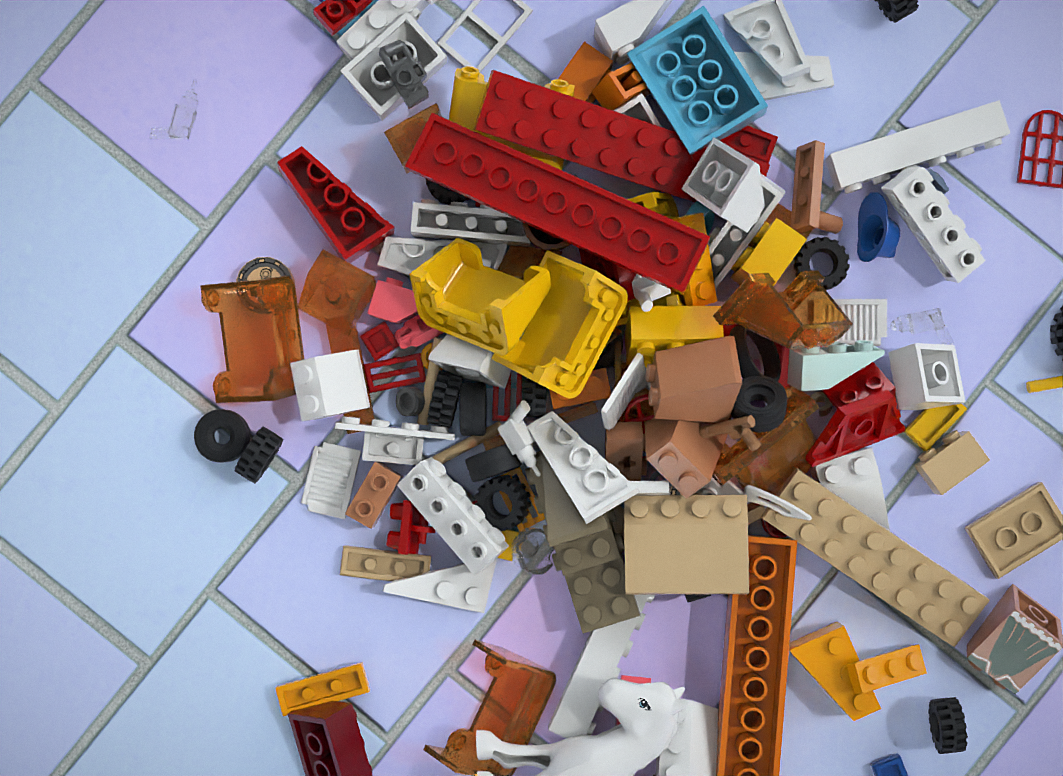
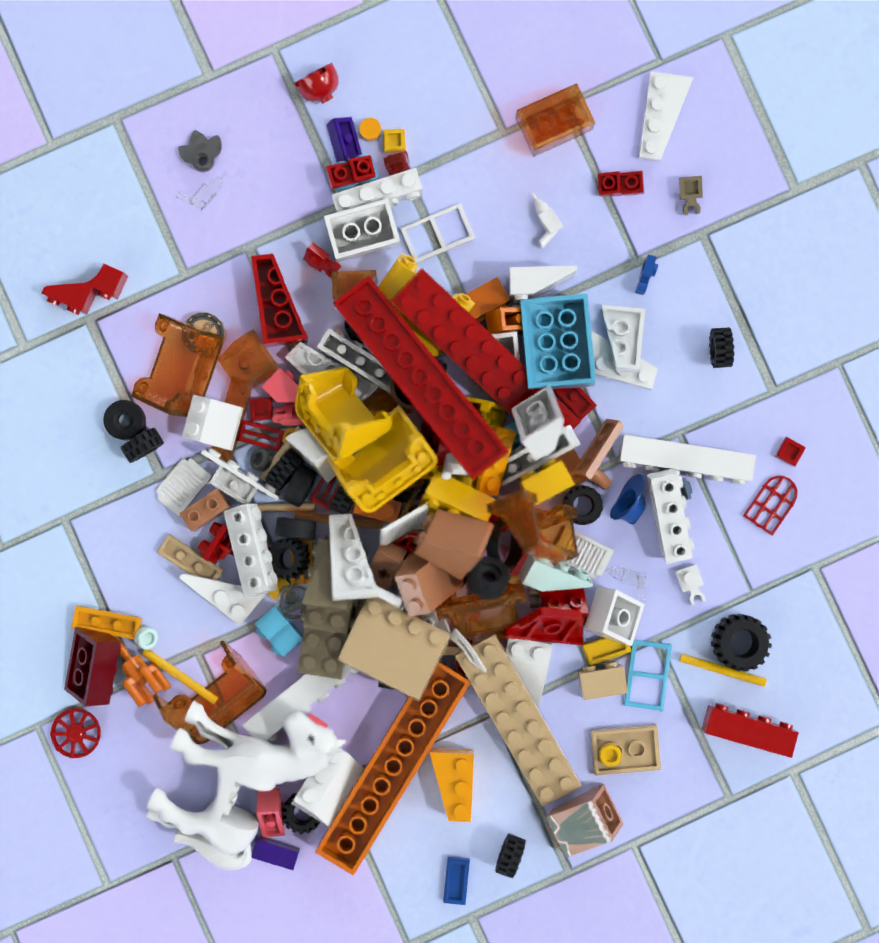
camera: 20 degrees right, 0 degrees up
dark grey piece [379,40,429,109] -> none
white piece [497,400,541,477] -> none
medium nougat hose [700,415,761,451] -> none
light orange plate [847,644,927,695] -> none
none -> red arch [41,263,129,315]
none -> orange plant [117,637,172,708]
none -> light aqua tile [134,627,158,650]
none -> yellow bar [141,649,219,705]
none -> flat silver plate [178,130,222,172]
none -> medium azure brick [255,605,303,657]
none -> red plate [303,242,341,279]
none -> yellow tile [599,743,622,767]
none -> medium azure window [624,640,672,712]
none -> white plate [674,564,706,606]
none -> red tile [775,437,806,467]

